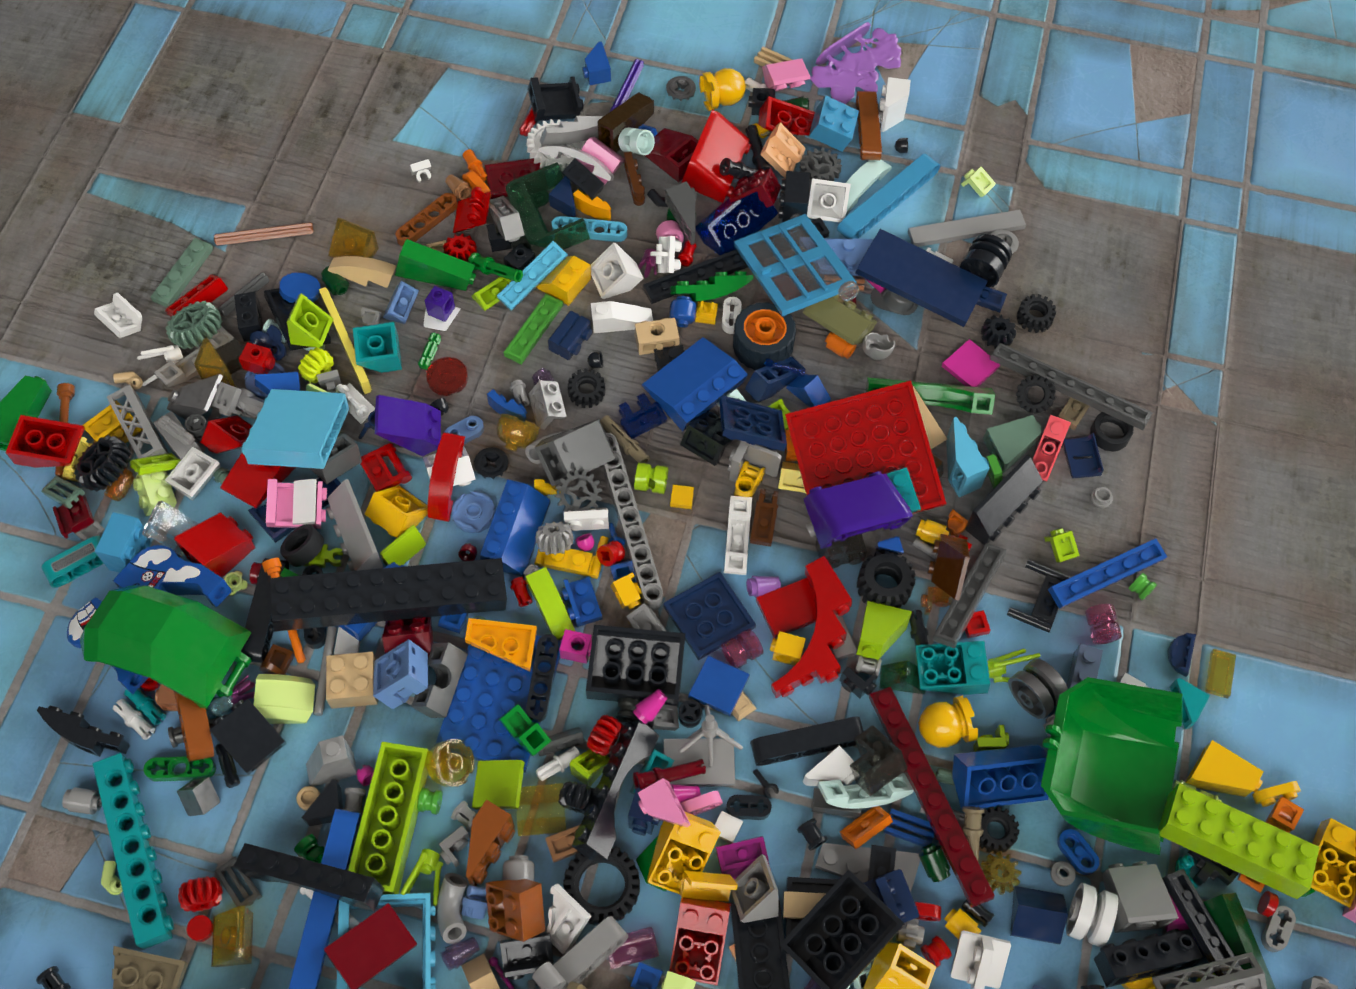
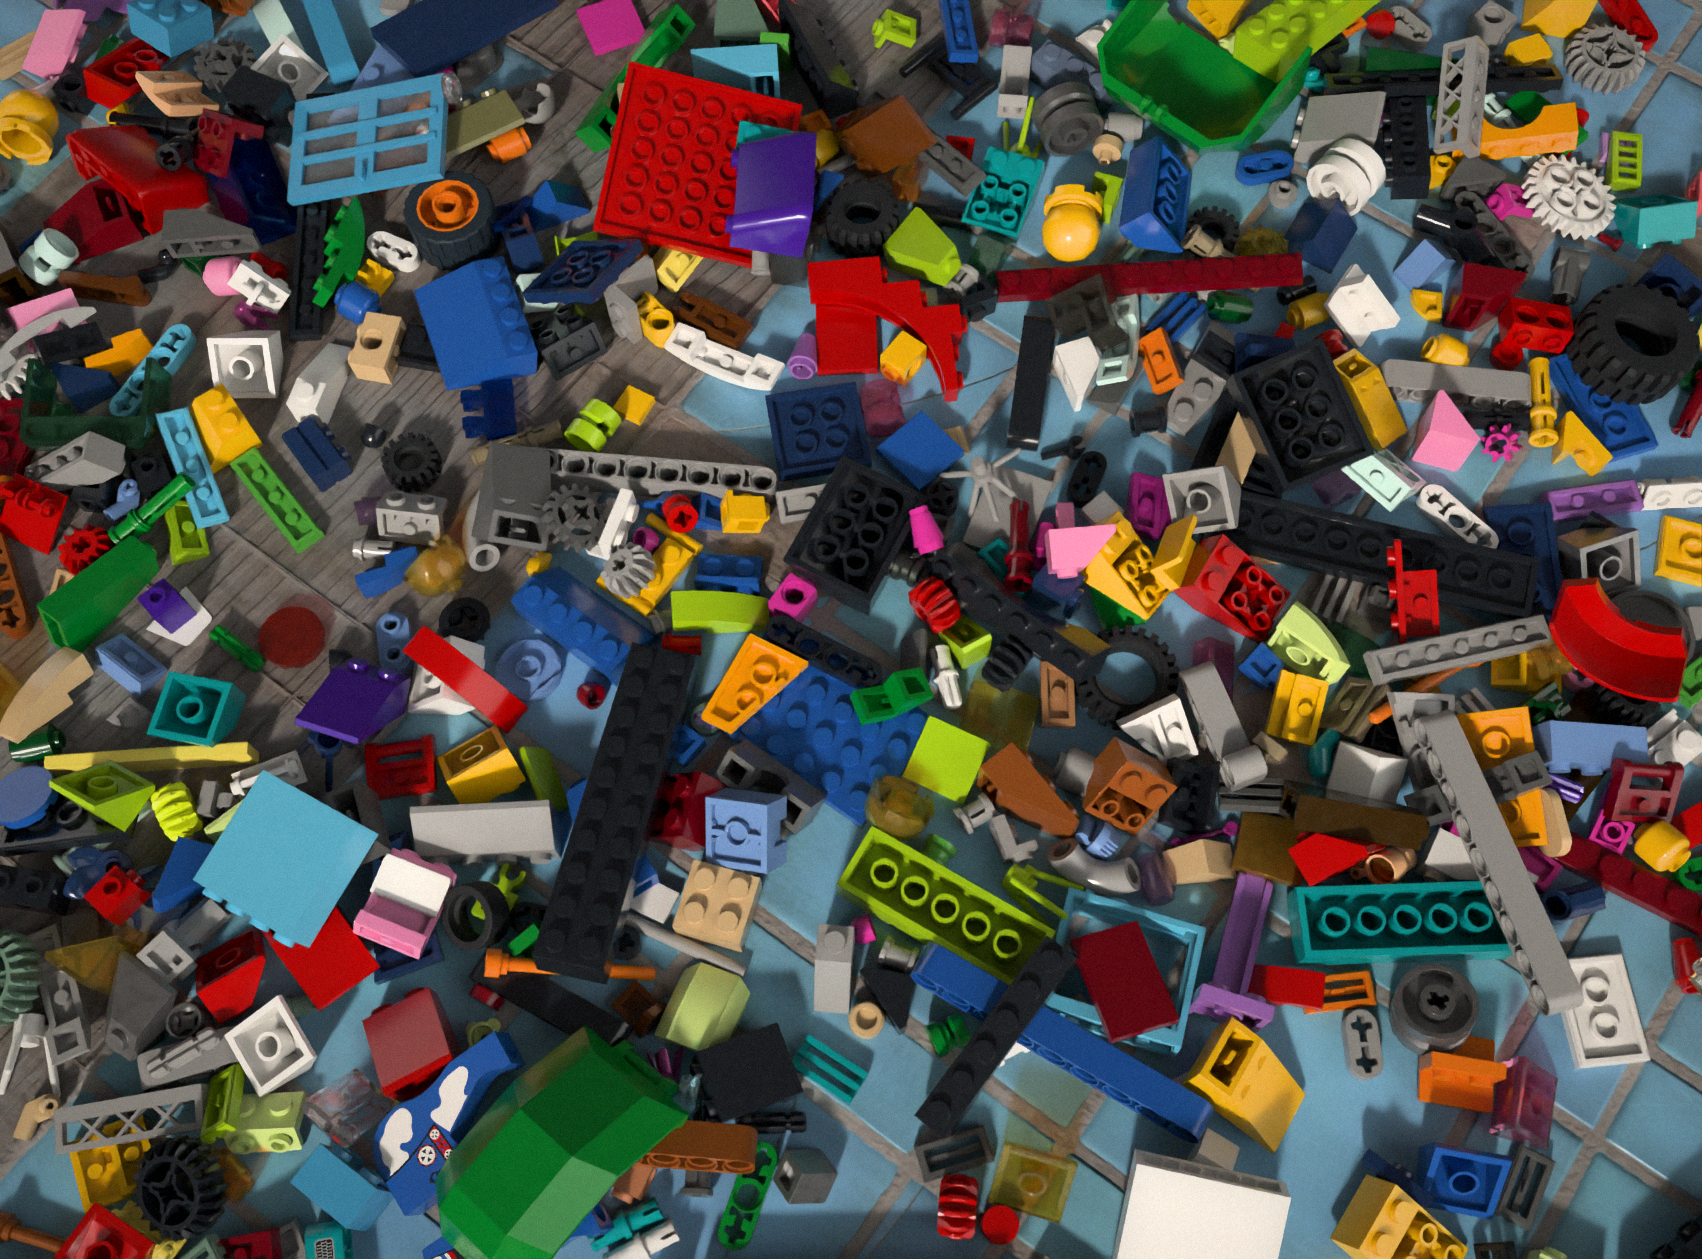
camera: 65 degrees left, 5 degrees up
none -> medium blue arm [103,478,140,523]
none -> teal tile [792,1034,869,1105]
none -> light grey arch [997,45,1032,119]
none -> tan tile [1092,134,1123,166]

